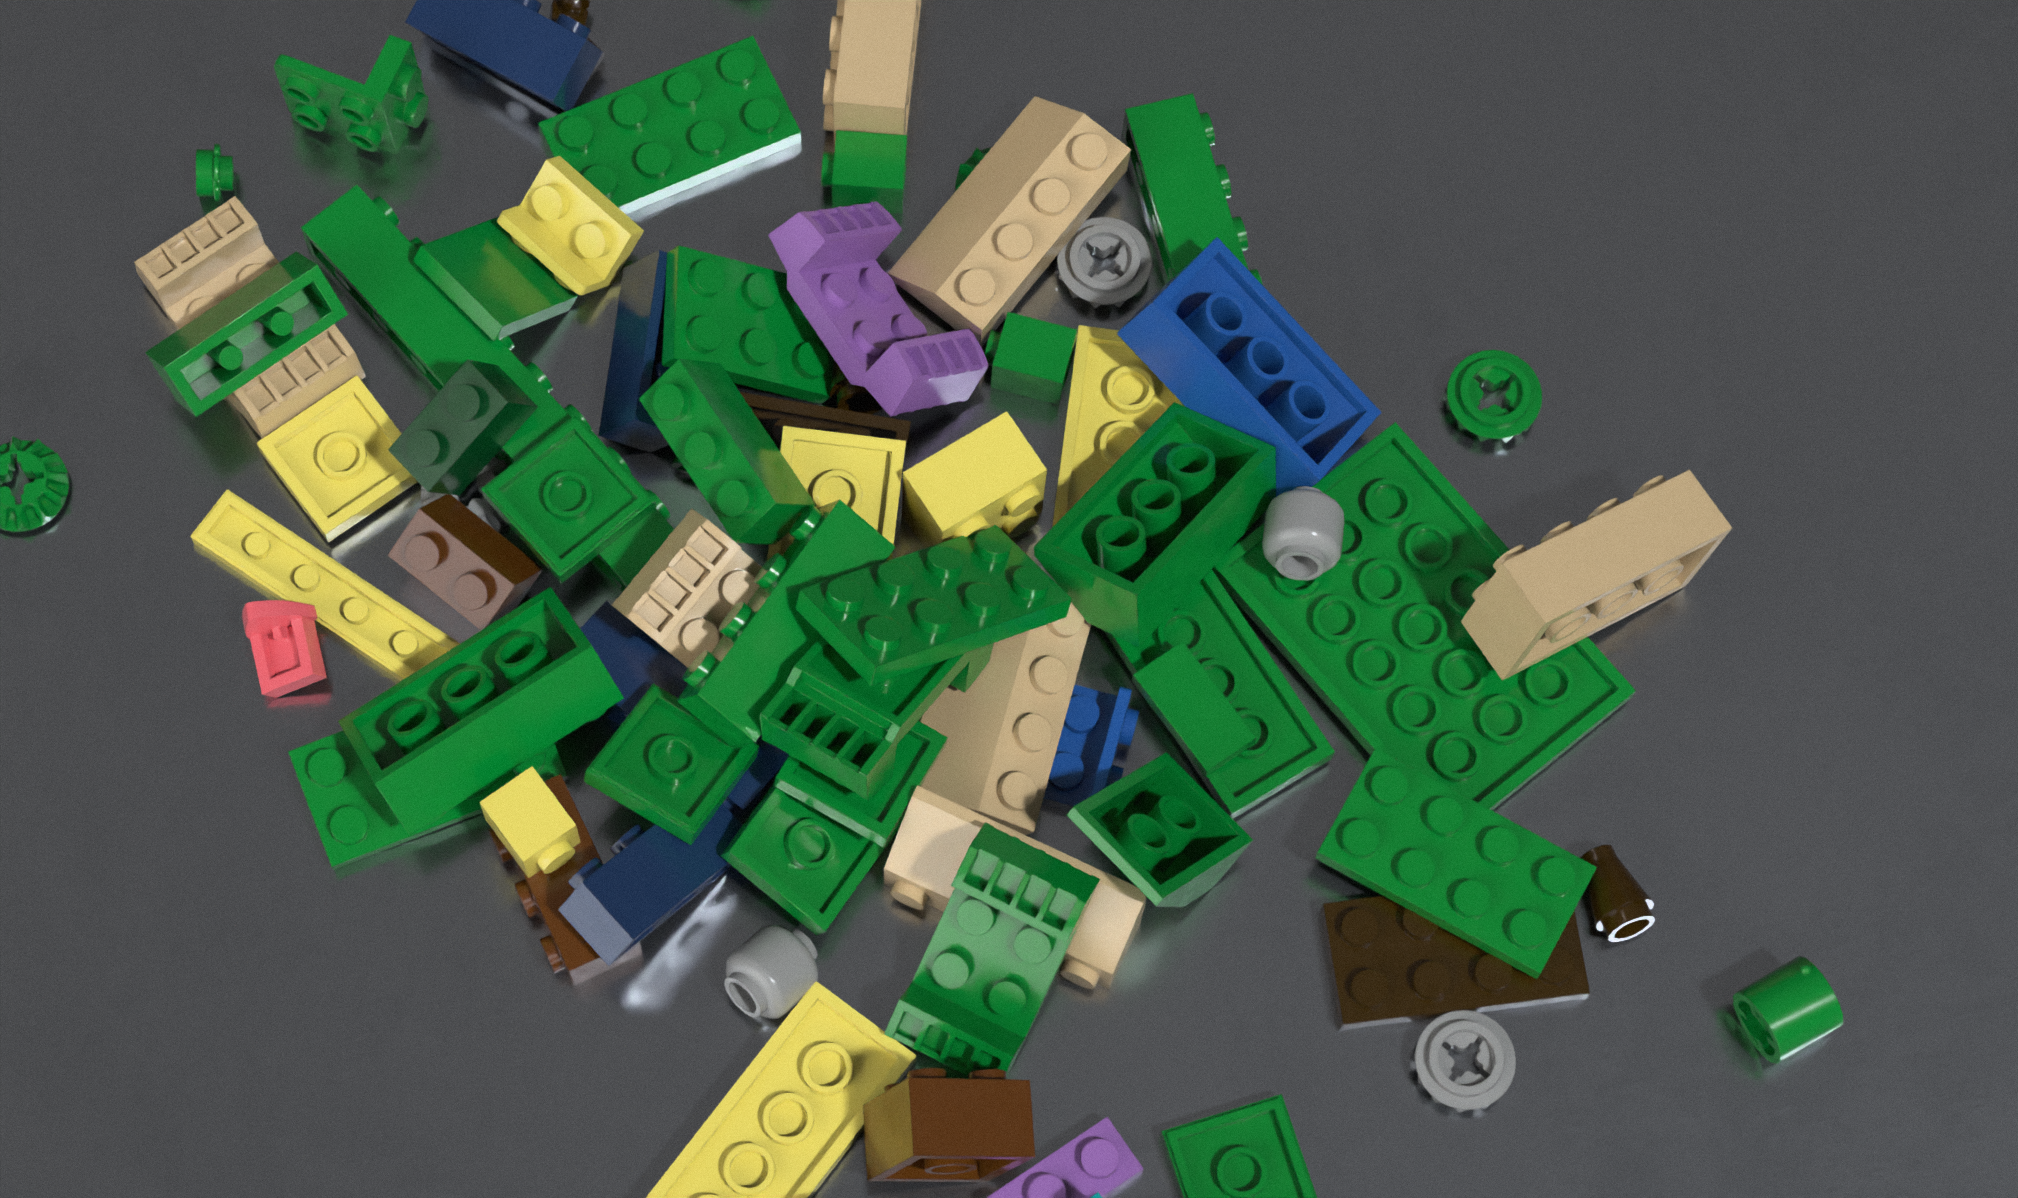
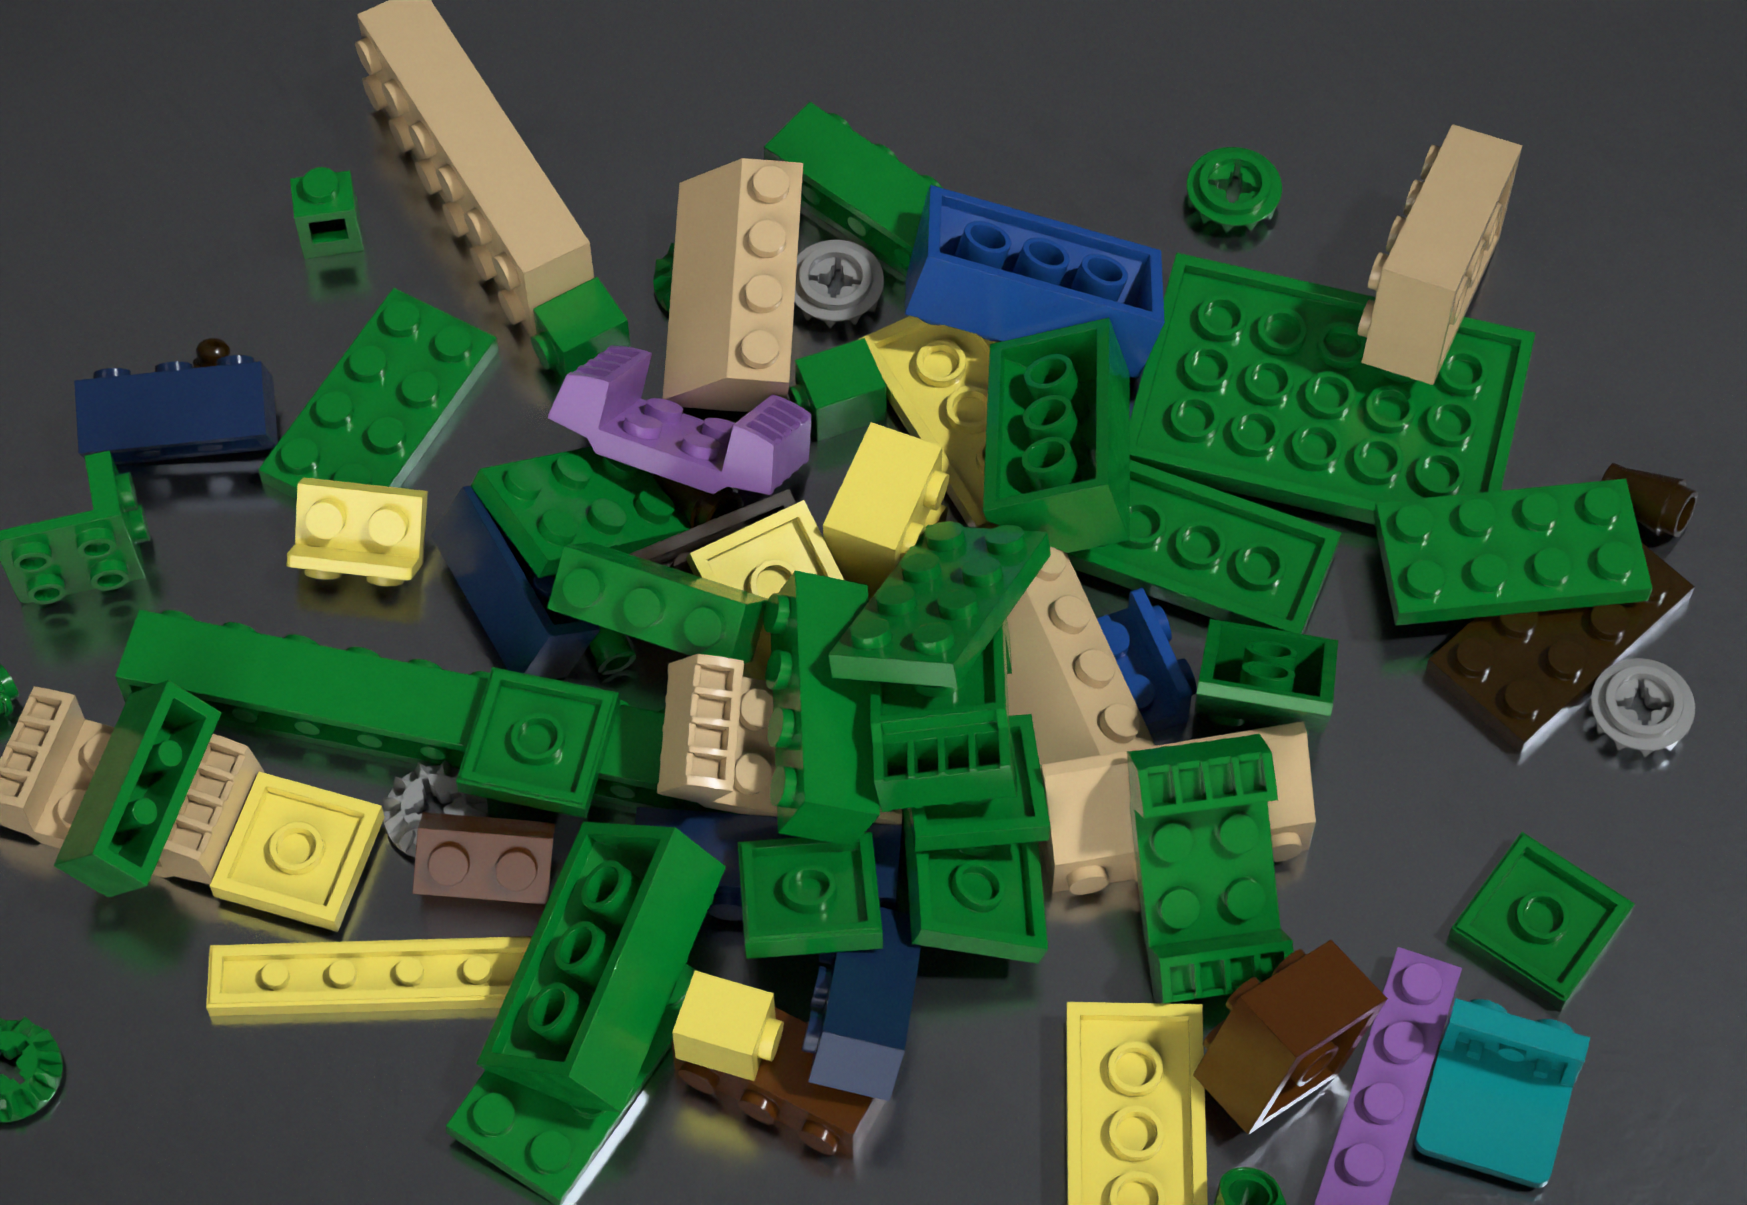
camera: 30 degrees left, 10 degrees down
coral tile [242,600,327,698] -> none
dark green brick [388,359,538,496] -> none
green tile [413,217,578,341] -> none
light grey head [724,925,819,1019] -> none
green tile [1132,641,1257,778] -> none
light grey head [1262,486,1345,581] -> none

